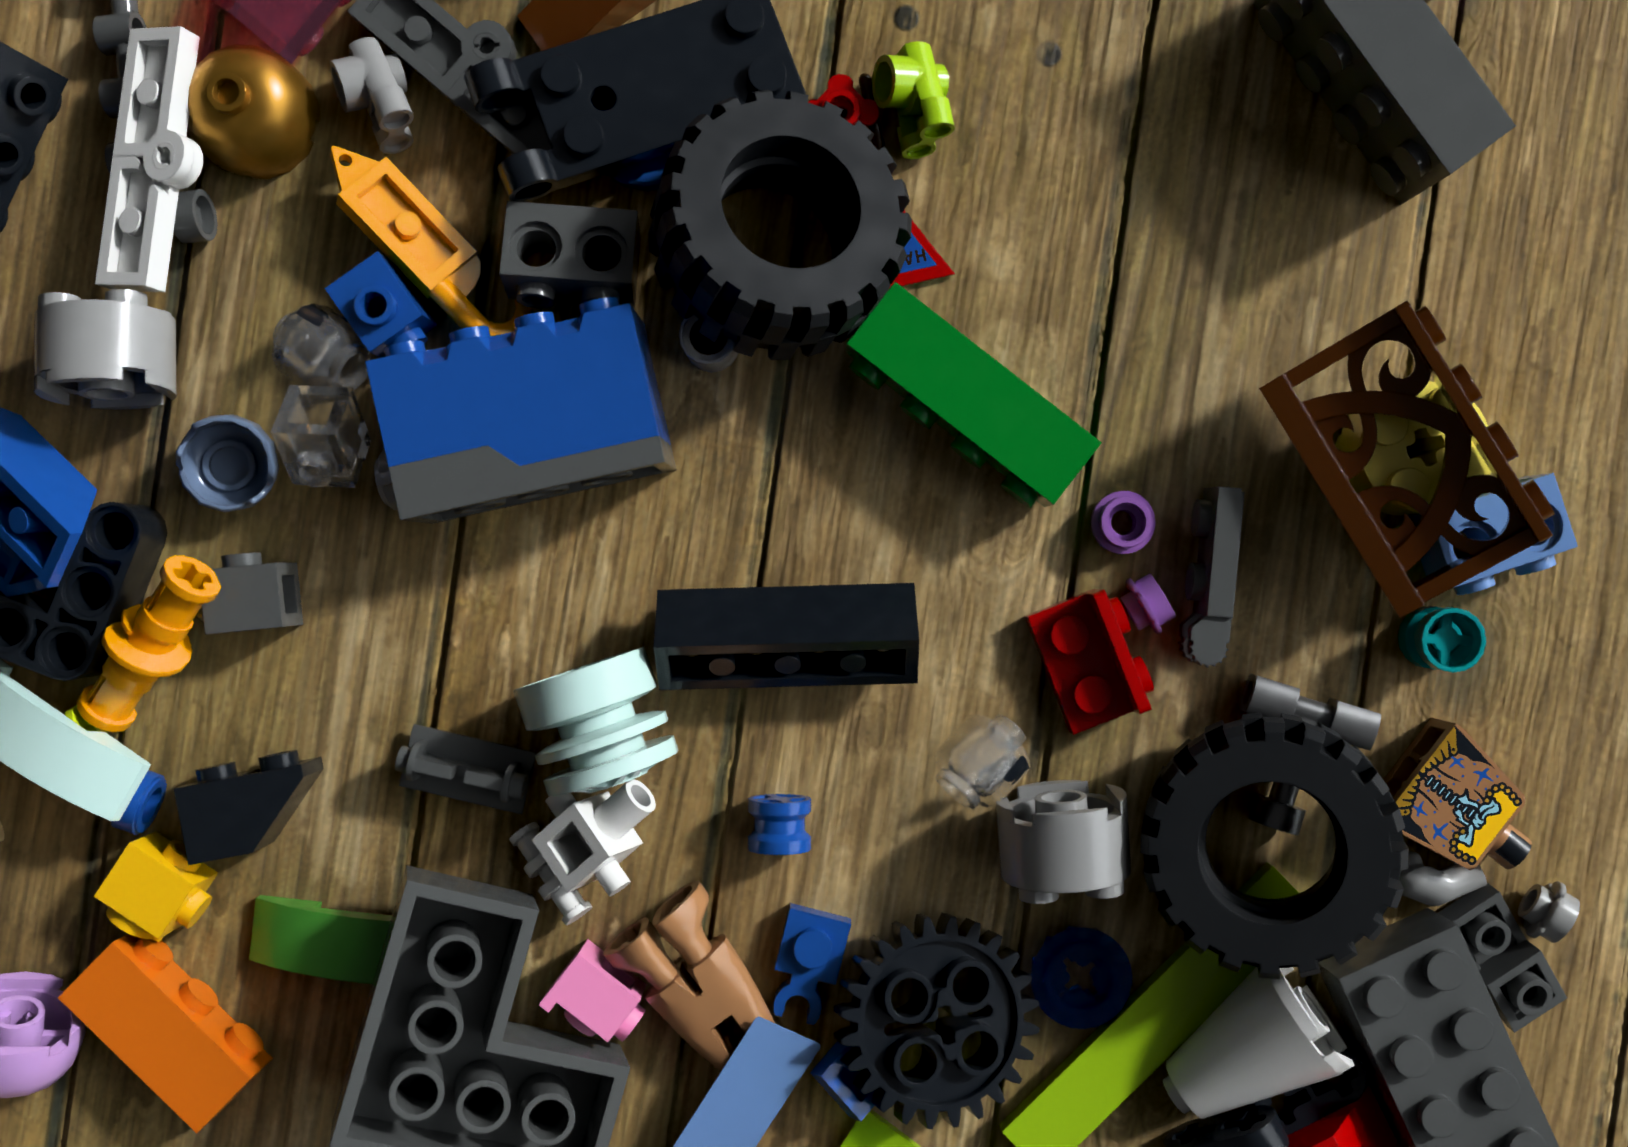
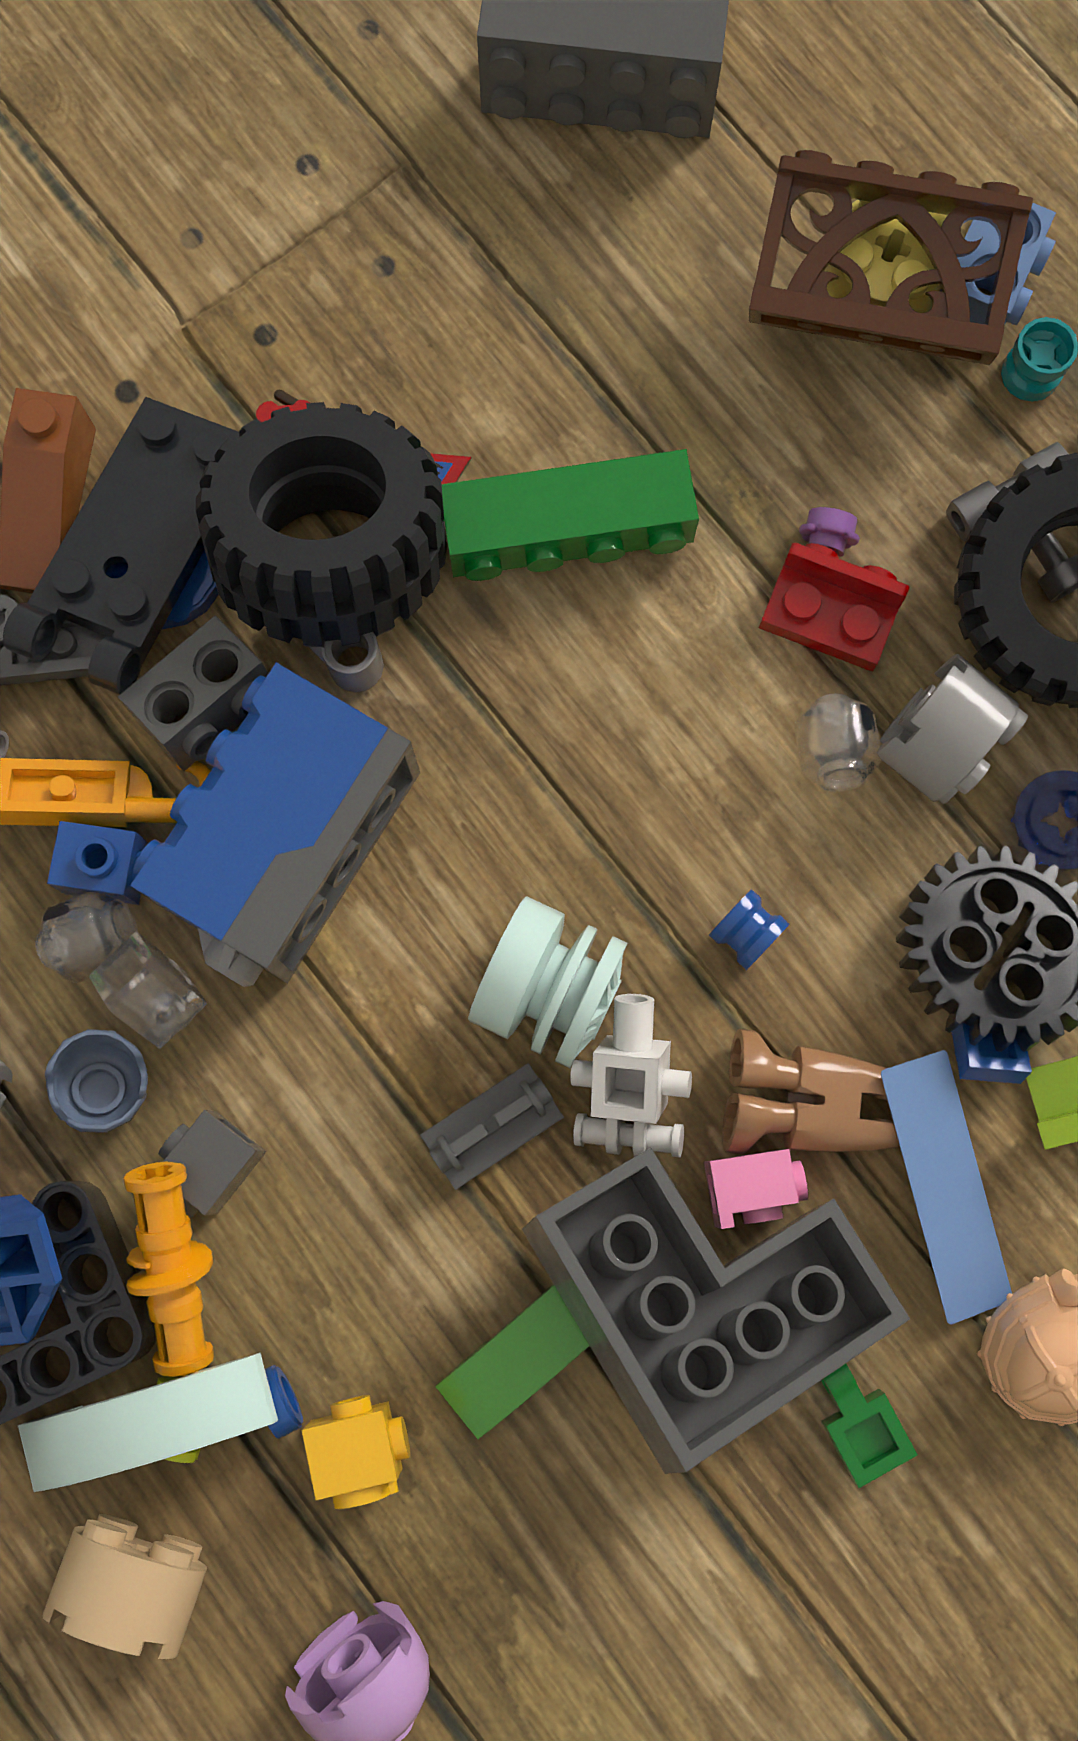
camera: 50 degrees left, 10 degrees down
orange brick [58,934,273,1134] -> none
black slope [174,750,324,865] -> none
black brick [654,583,919,690] -> none
blue plate [774,903,851,1025] -> none
lime plate [872,41,955,159] -> none
medium lavender plate [1091,491,1156,554] -> none
dark grey hinge [1178,486,1245,668] -> none

